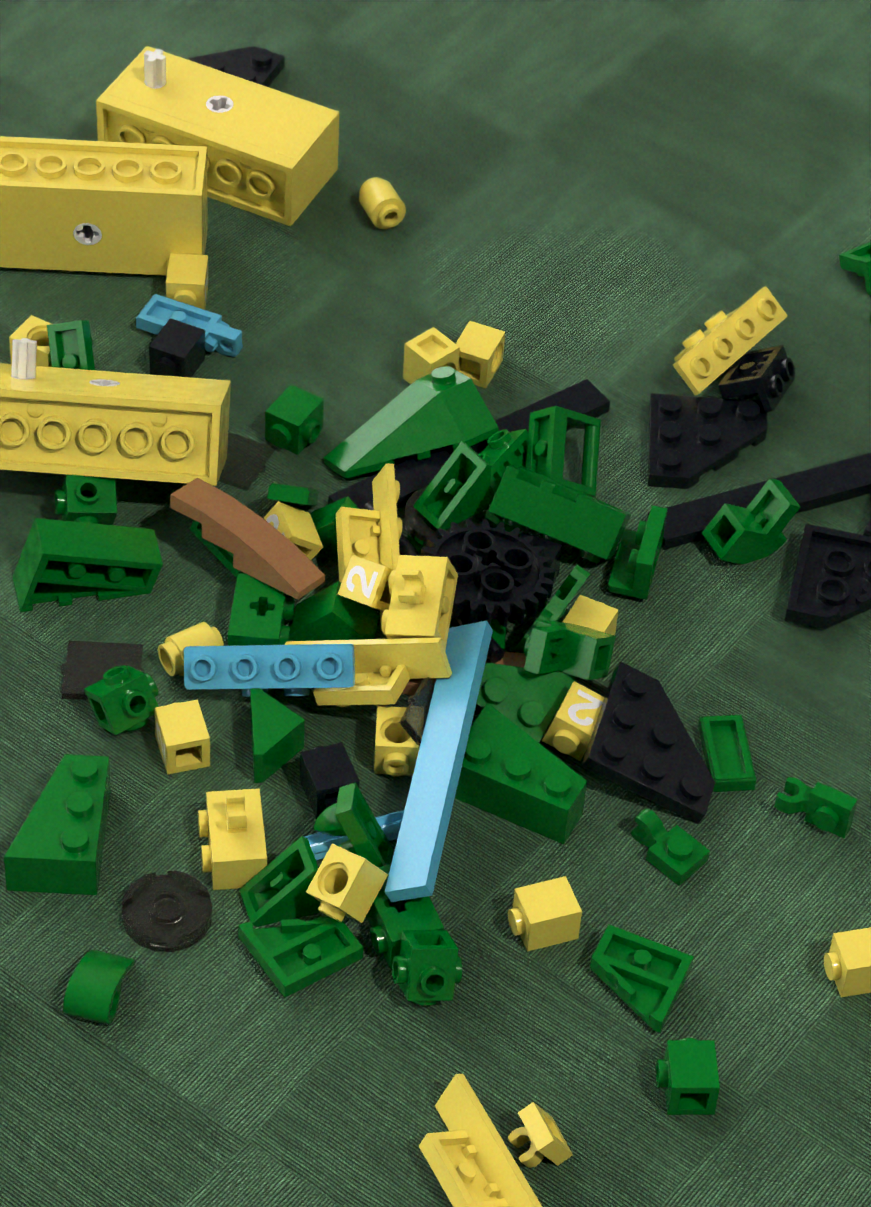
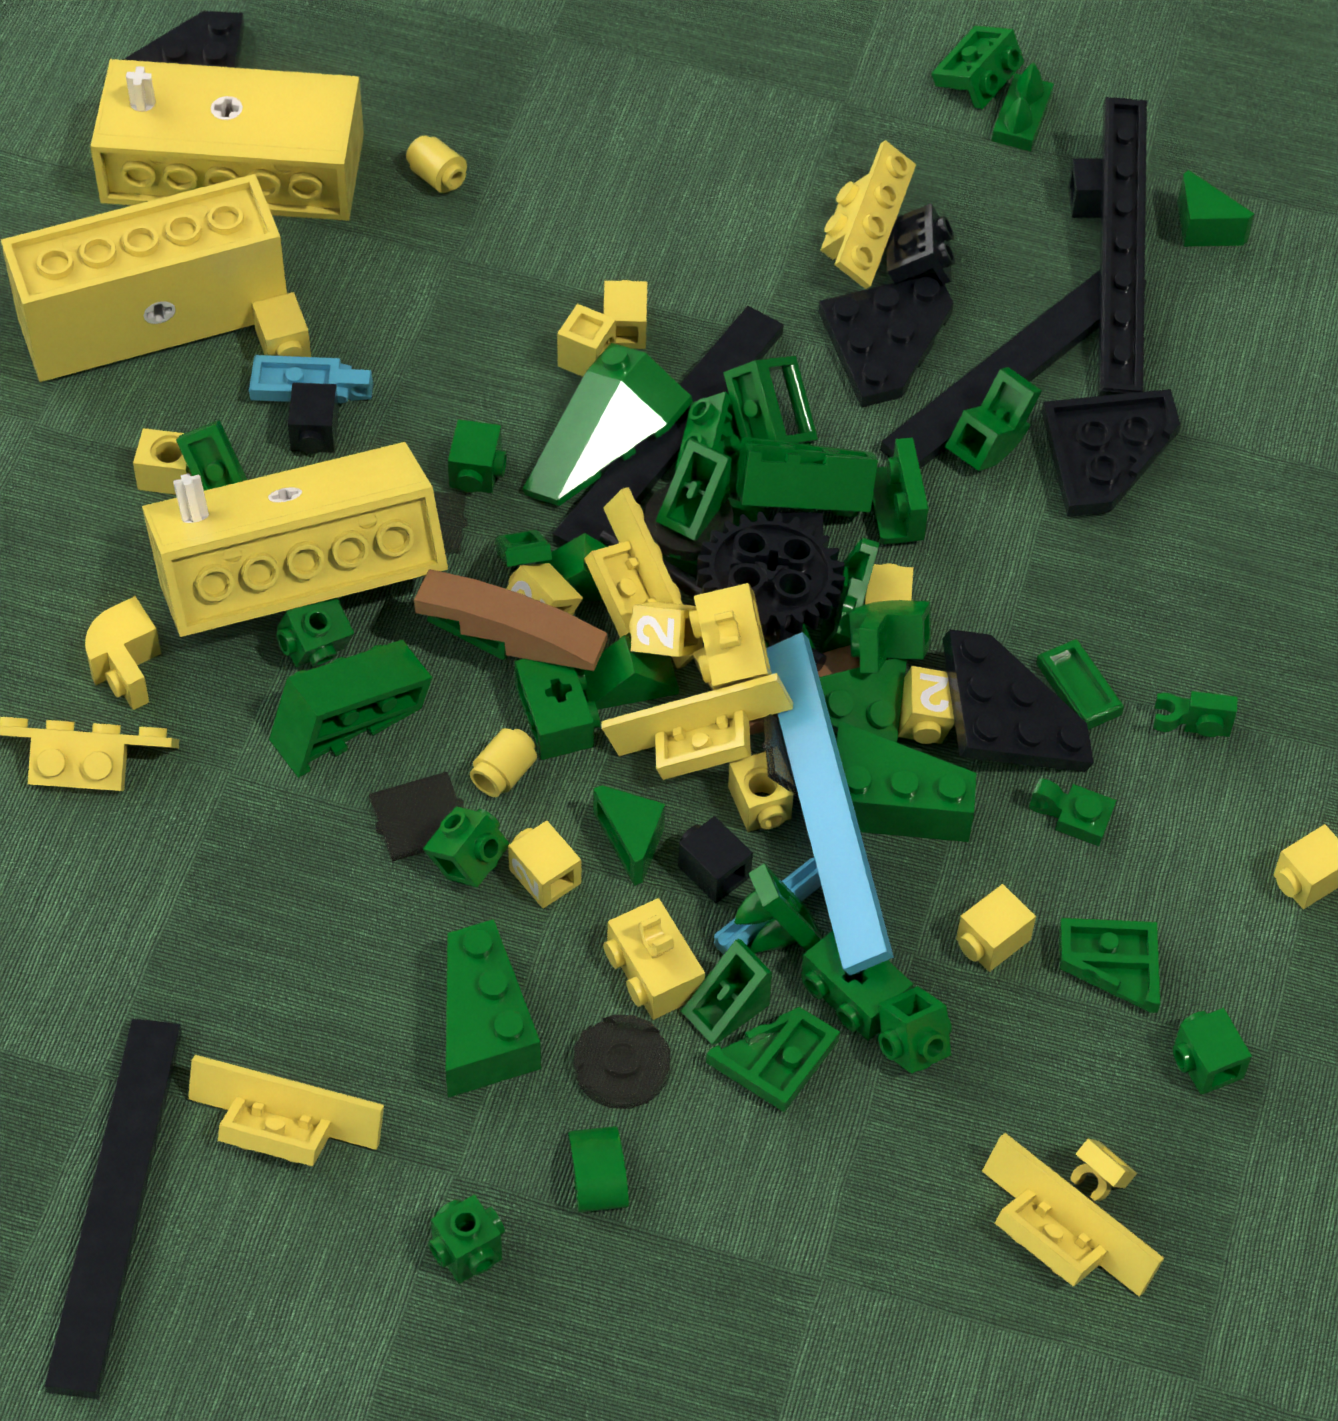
camera: 20 degrees left, 10 degrees up
medium azure bracket [184,644,355,697] -> none
light yellow brick [306,844,388,923] -> none

